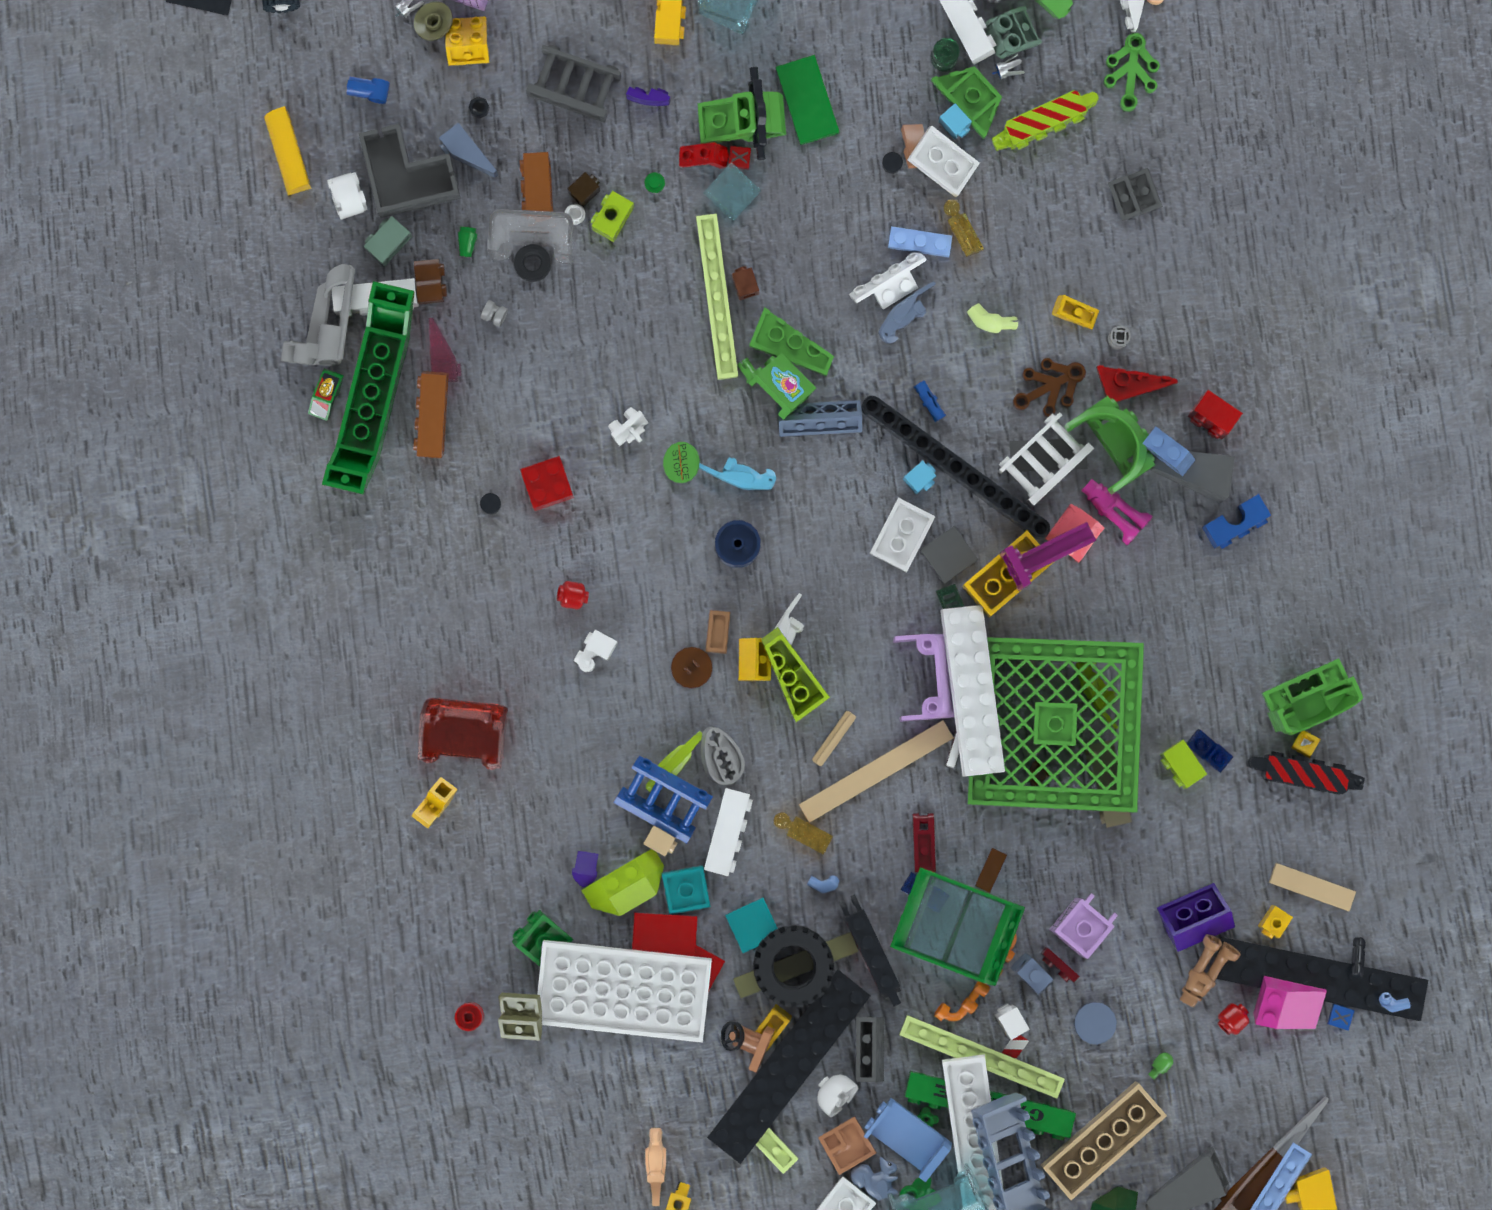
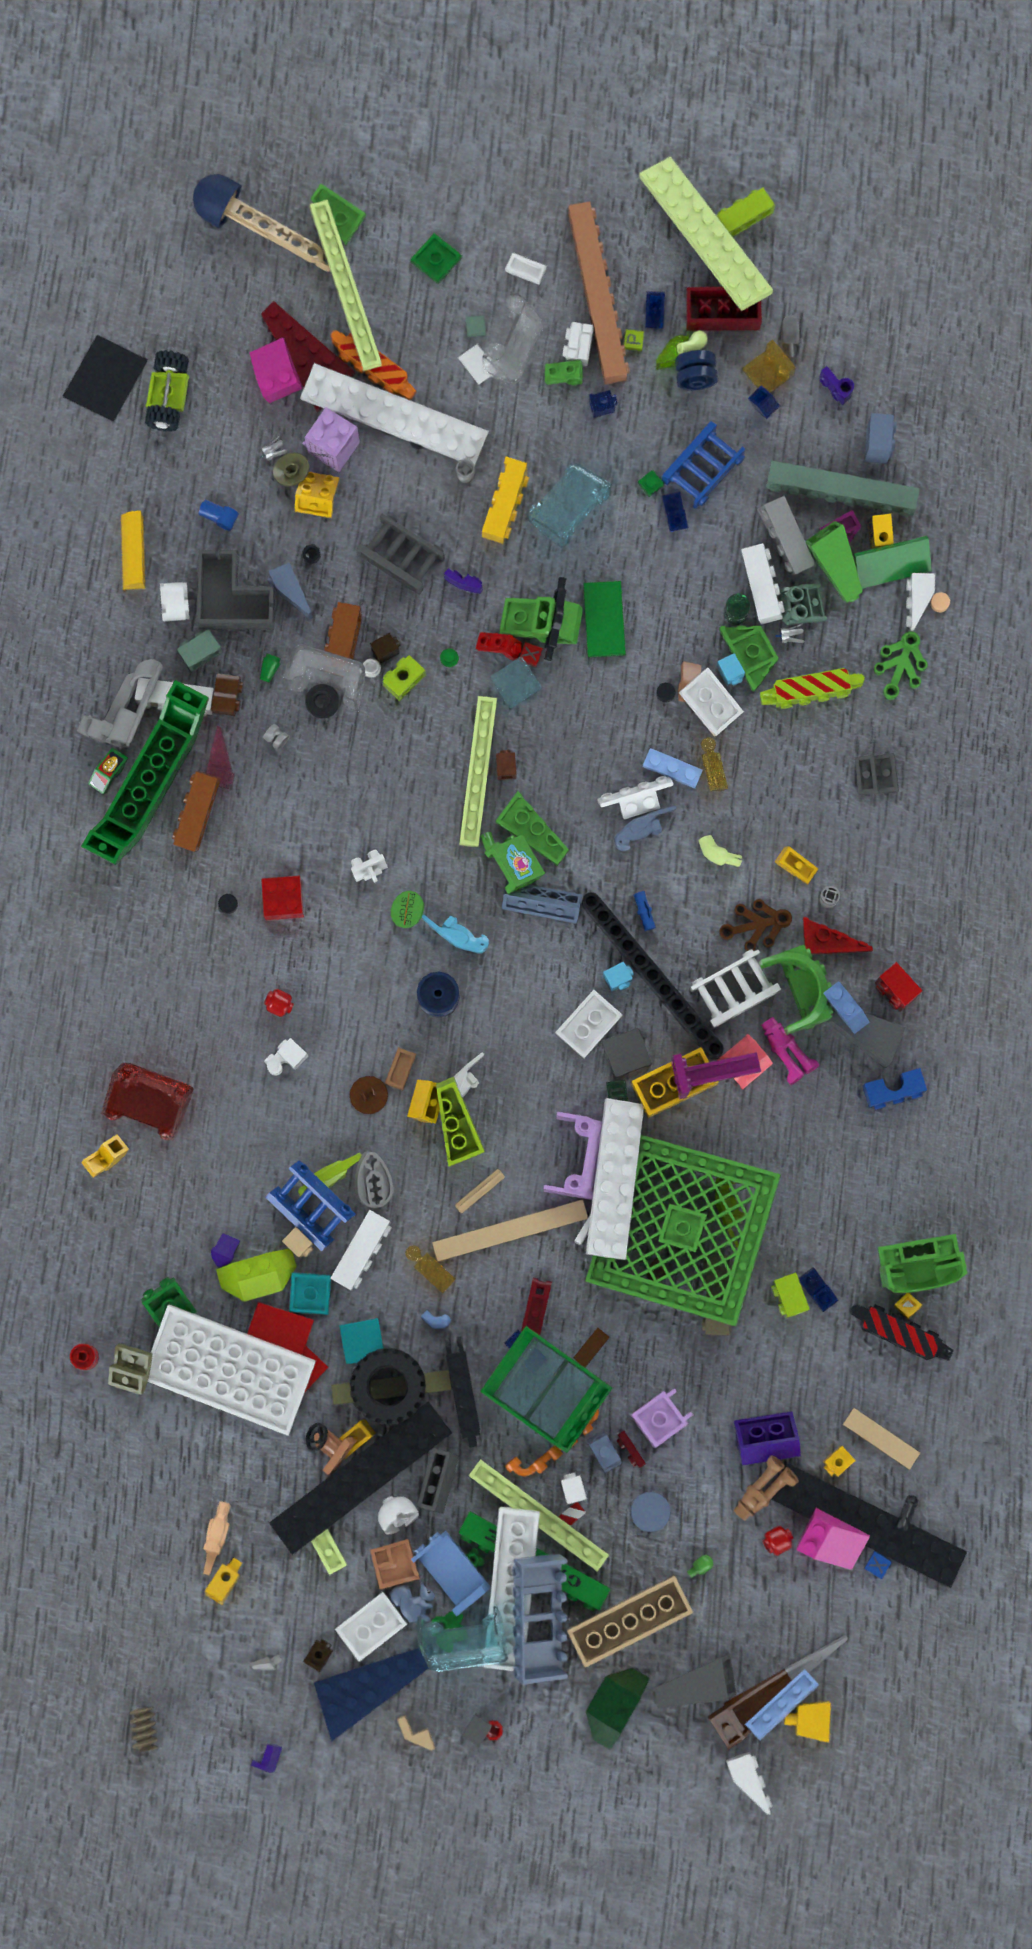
camera: 20 degrees right, 5 degrees down
medium blue arm [1379,992,1410,1012] -> none

